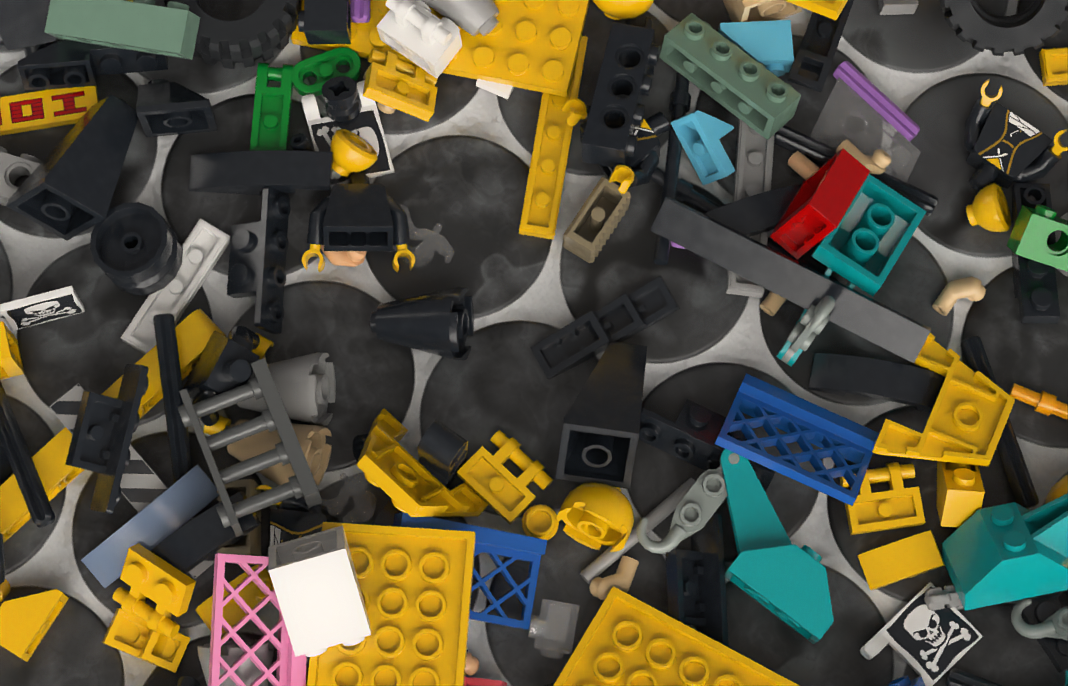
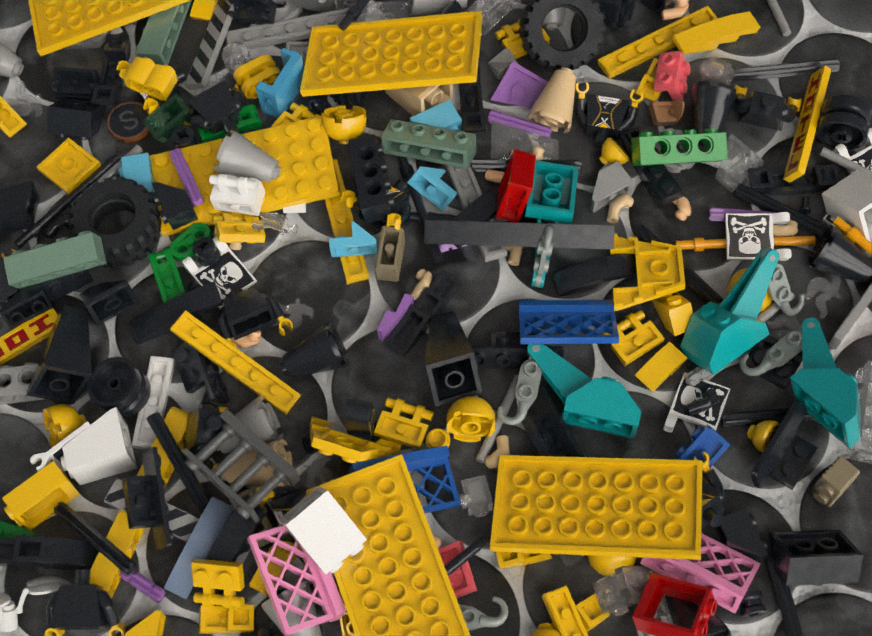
camera: 15 degrees left, 10 degrees down
yellow brick [330,129,378,177] -> none
none -> yellow cylinder [43,404,86,448]
none -> white slope [61,408,137,485]
none -> medium lavender axle [119,570,166,603]
none -> yellow tile [170,310,301,415]
none -> clear piece [252,211,299,235]
none -> medium azure slope [329,221,378,257]
none -> medium lavender slope [377,293,414,341]
none -> tan arm [410,269,432,300]
none -> medium lavender wing [491,61,548,108]
none -> tan cone [528,67,576,133]
none -> light grey slope [590,161,633,213]
none -> light nougat arm [672,196,692,221]
none -> black arm [687,388,720,416]

